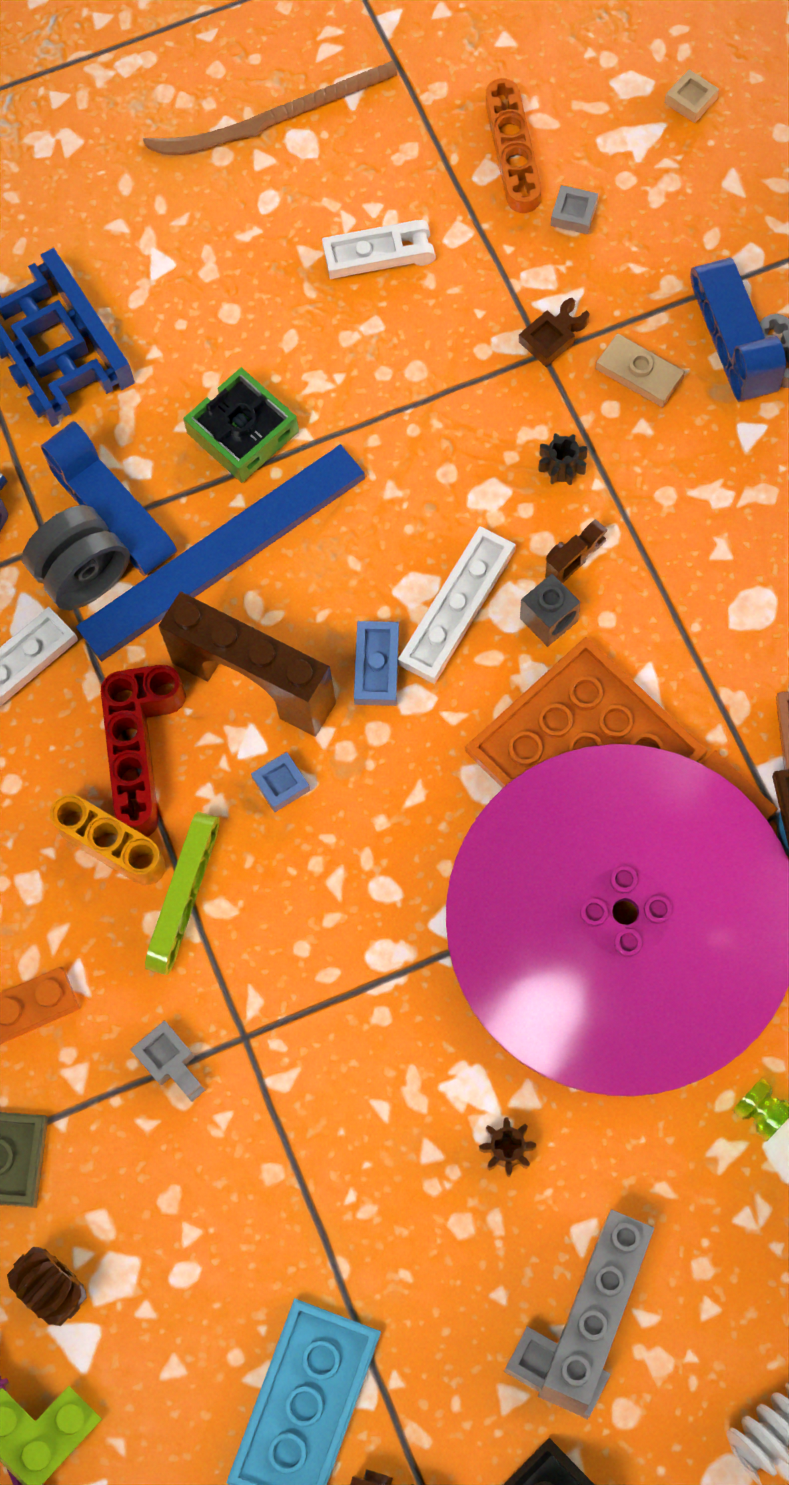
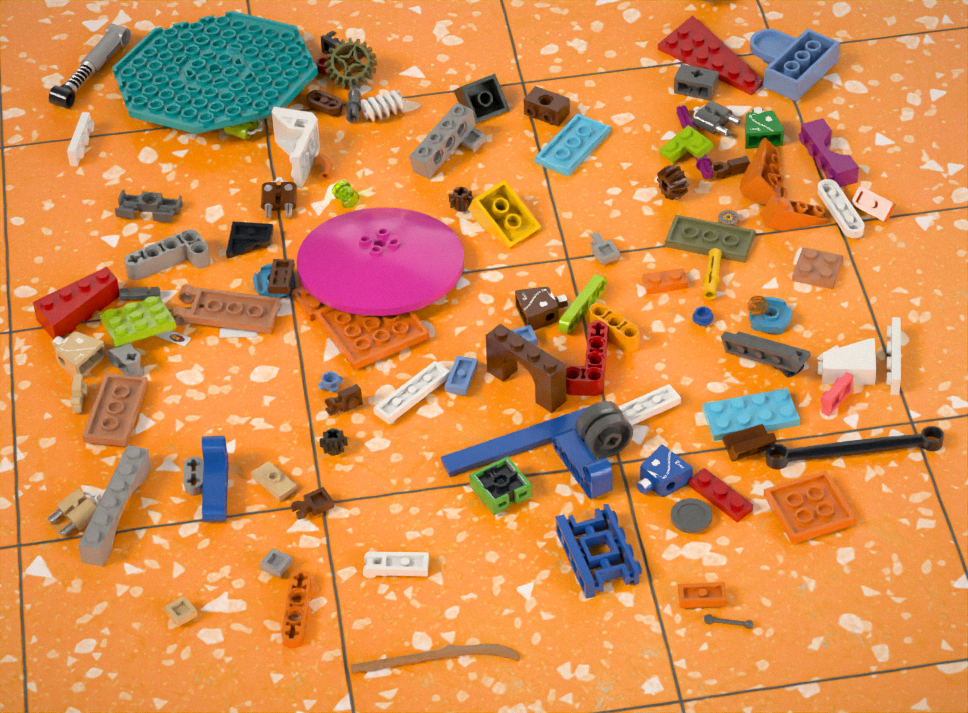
camera: 170 degrees left, 25 degrees down
dark grey brick [520,574,581,647] -> none
none -> medium blue plate [318,371,343,392]
none -> yellow slope [468,179,541,249]
none -> reddish brown torso [515,286,568,331]

